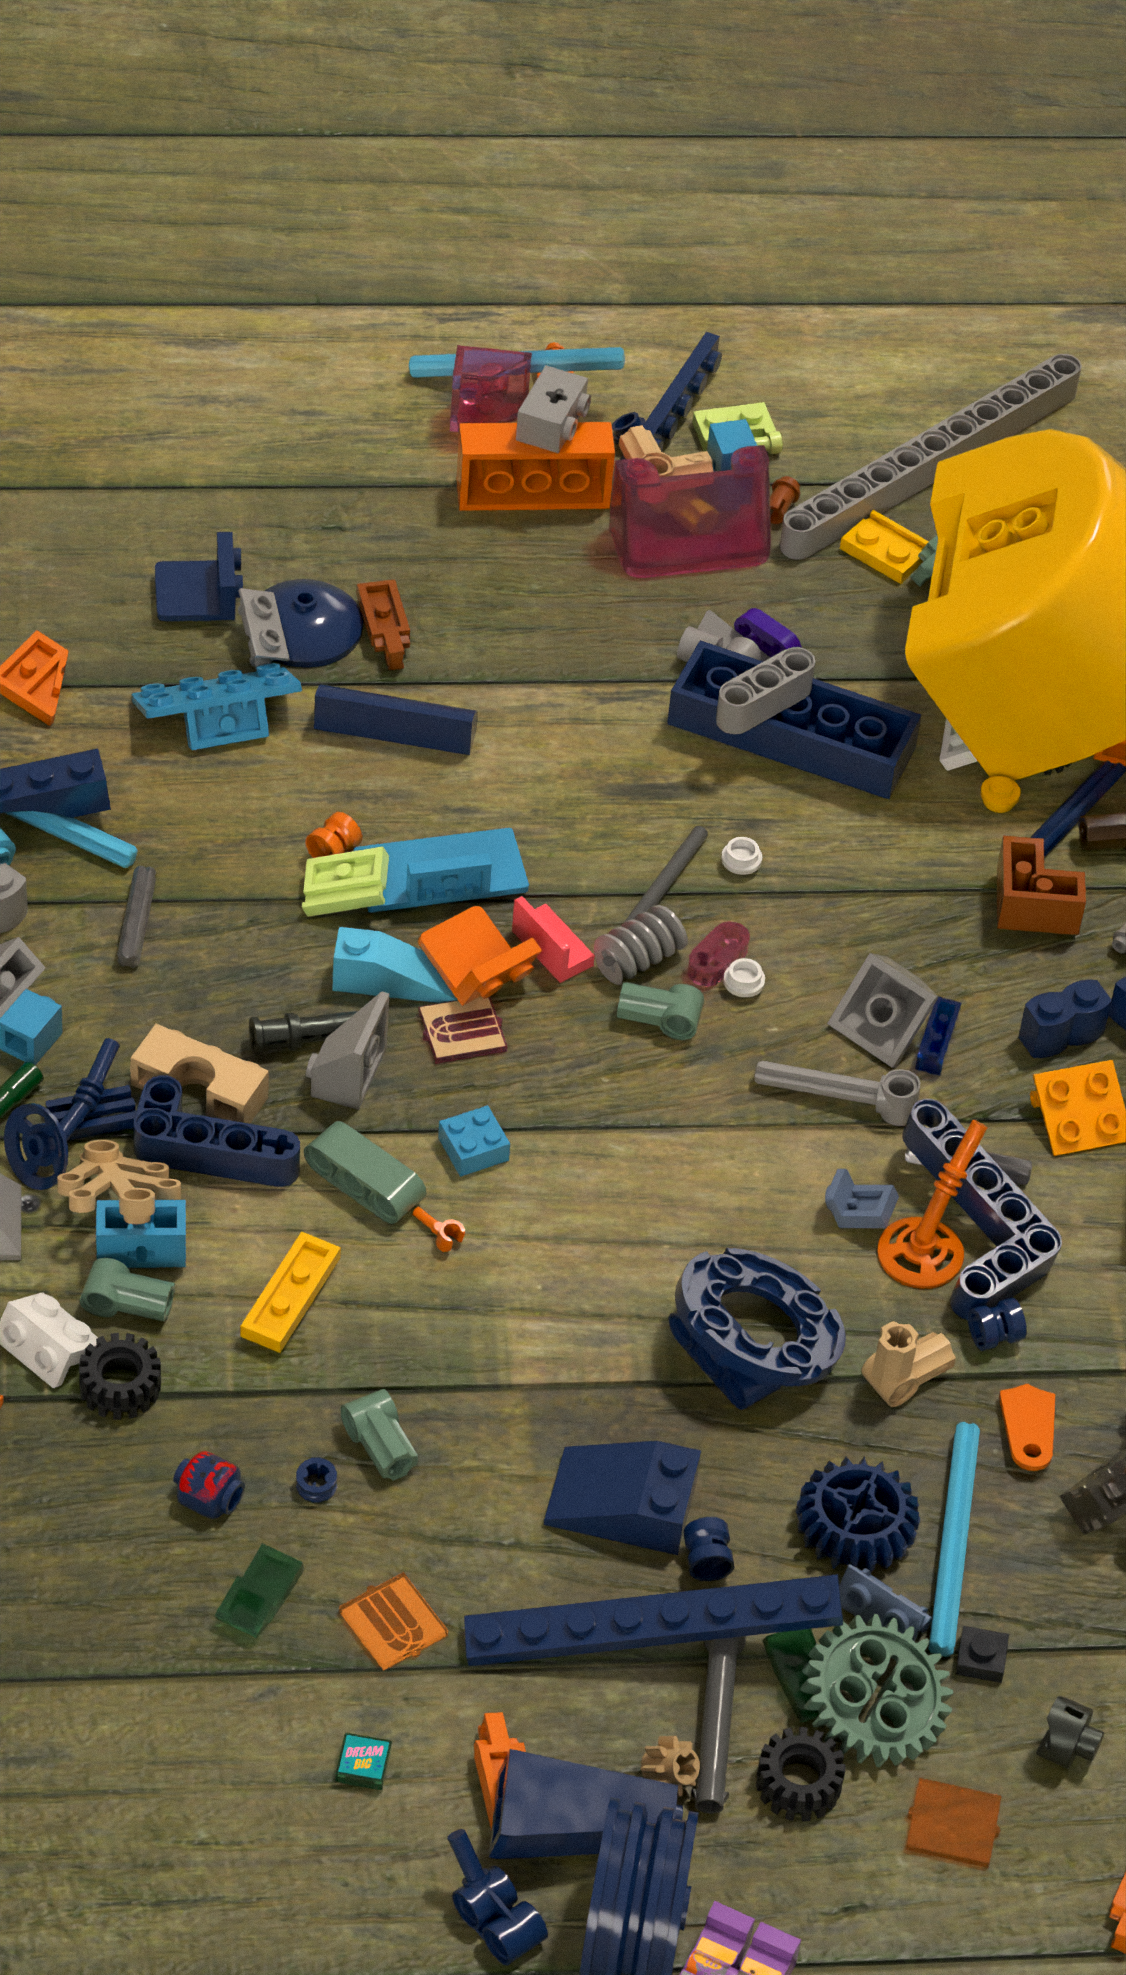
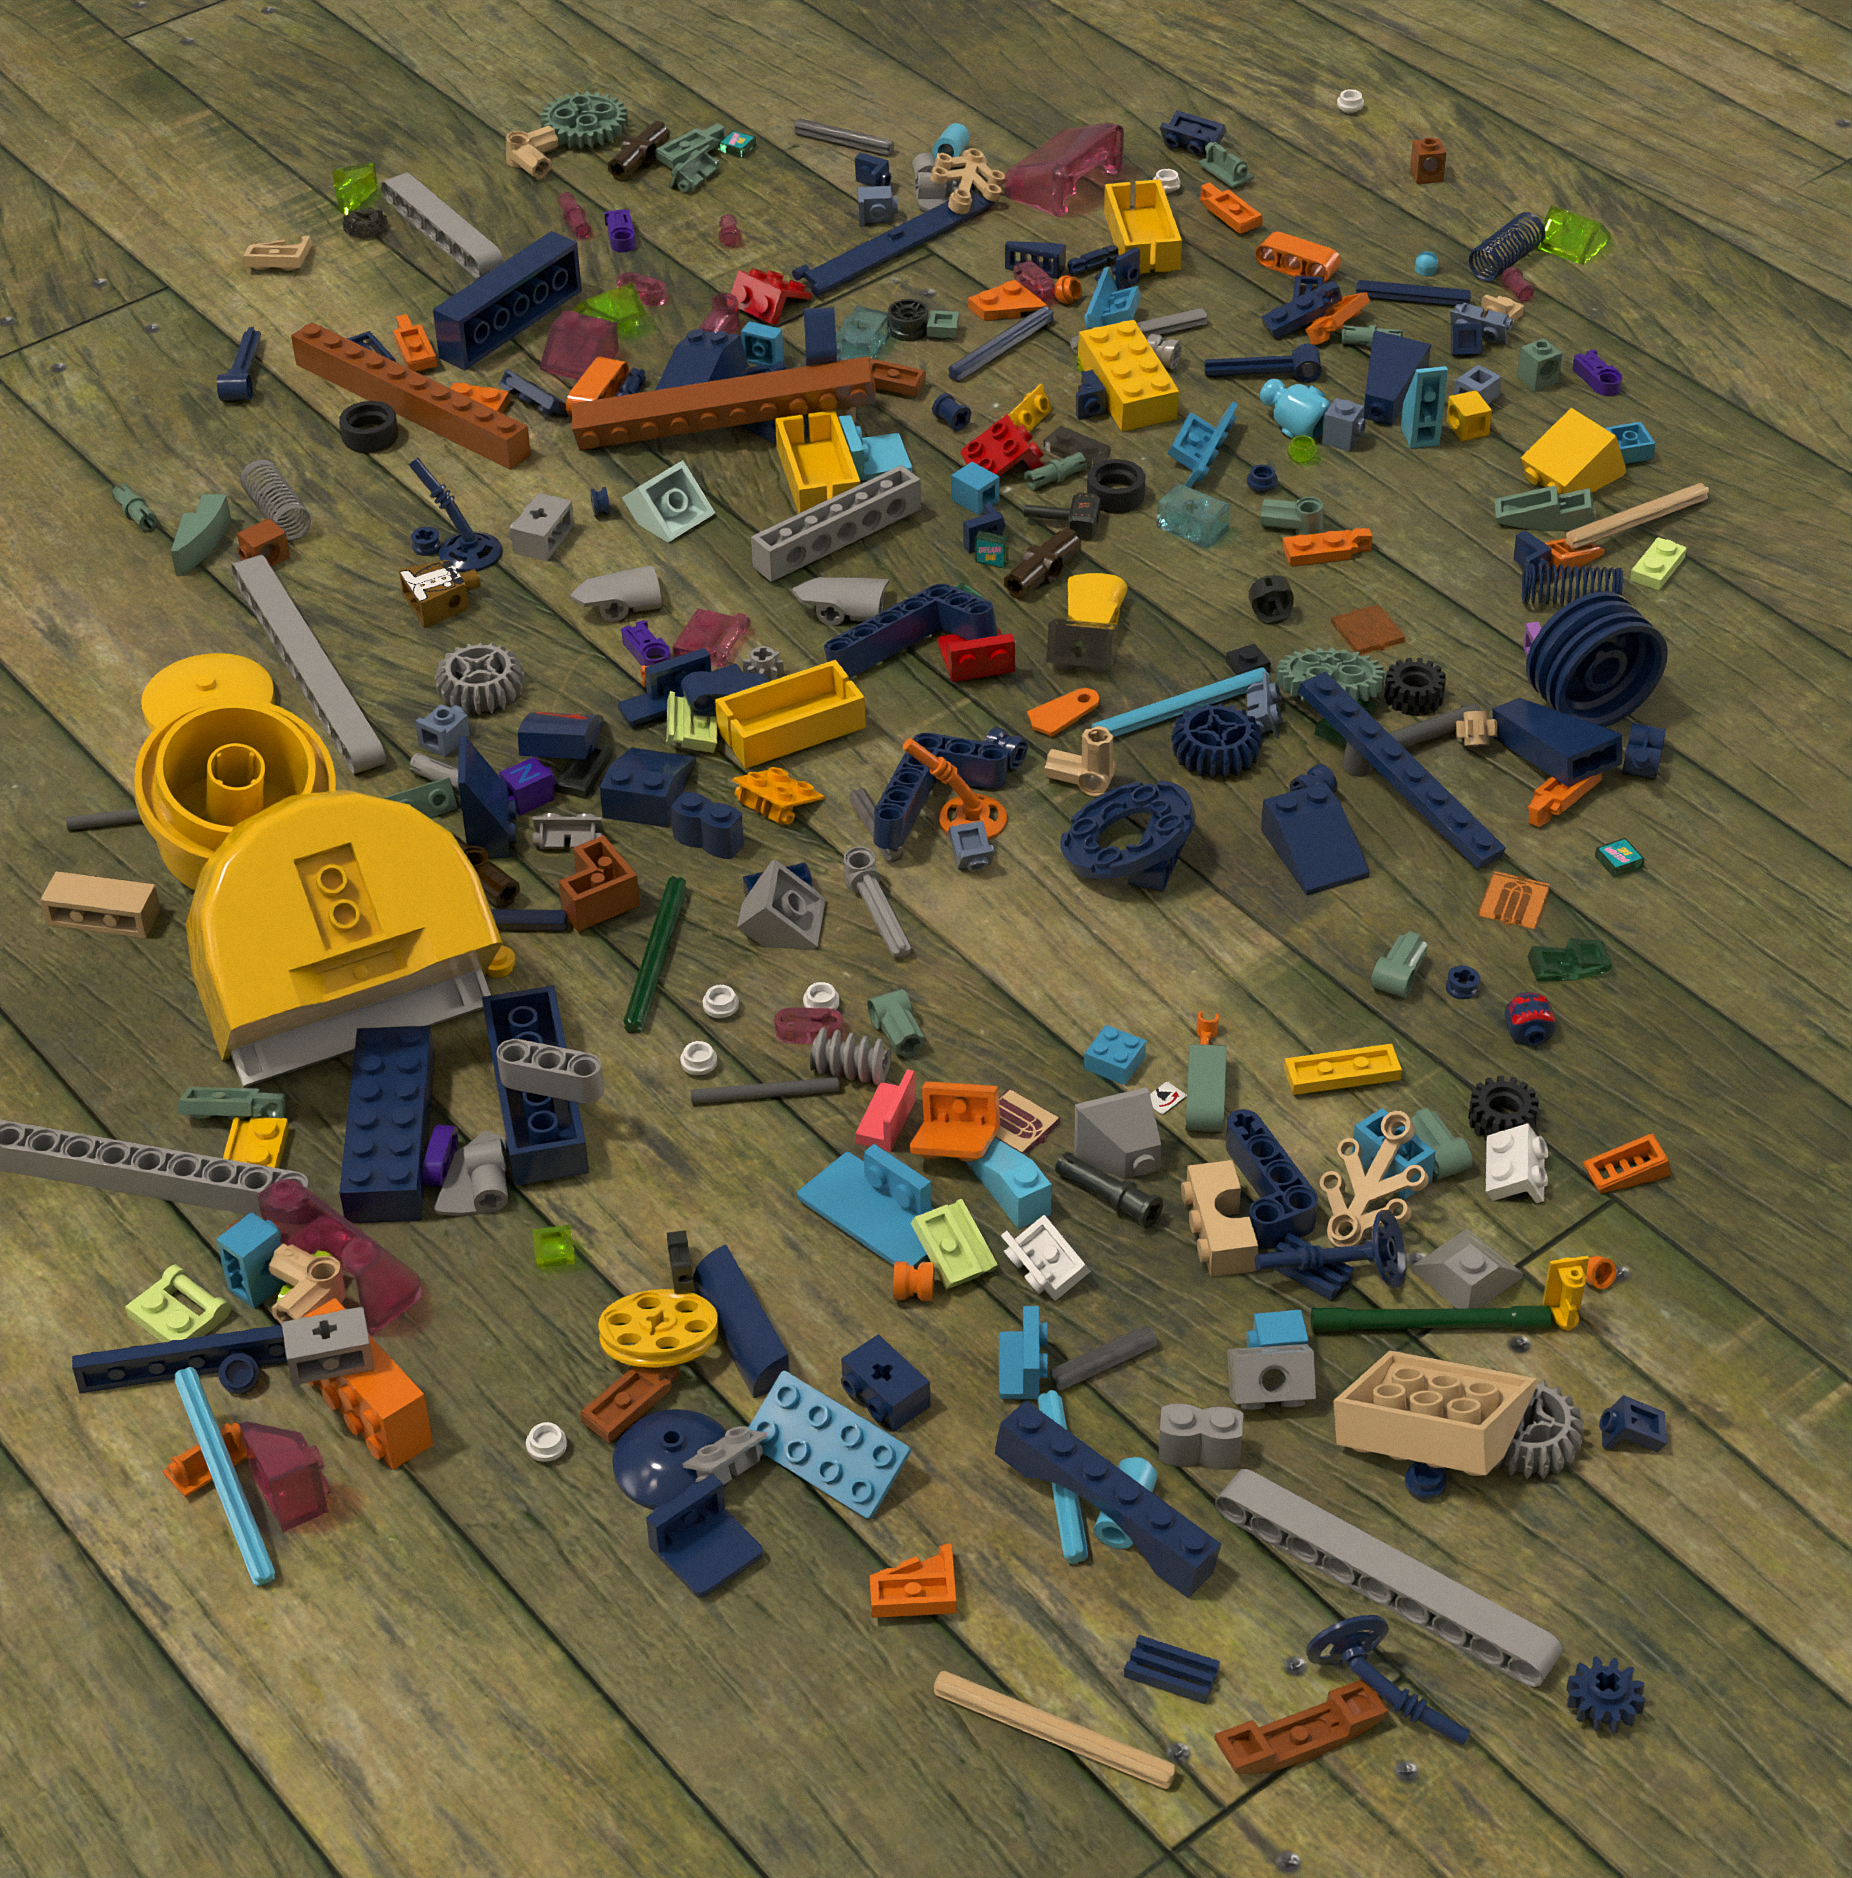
camera: 120 degrees left, 5 degrees down
none -> dark blue brick [339,1026,435,1224]
none -> white plate [526,1422,567,1462]
none -> clear neon green plate [532,1225,575,1269]
none -> yellow wedge [598,1289,718,1368]
none -> dark green axle [623,876,687,1033]
none -> pearl dark grey piece [666,1230,694,1293]
none -> white plate [703,985,739,1018]
none -> dark blue brick [841,1334,931,1432]
none -> dark azure bracket [999,1306,1047,1399]
none -> white bracket [1001,1215,1091,1301]
none -> white sticker [1150,1082,1187,1114]

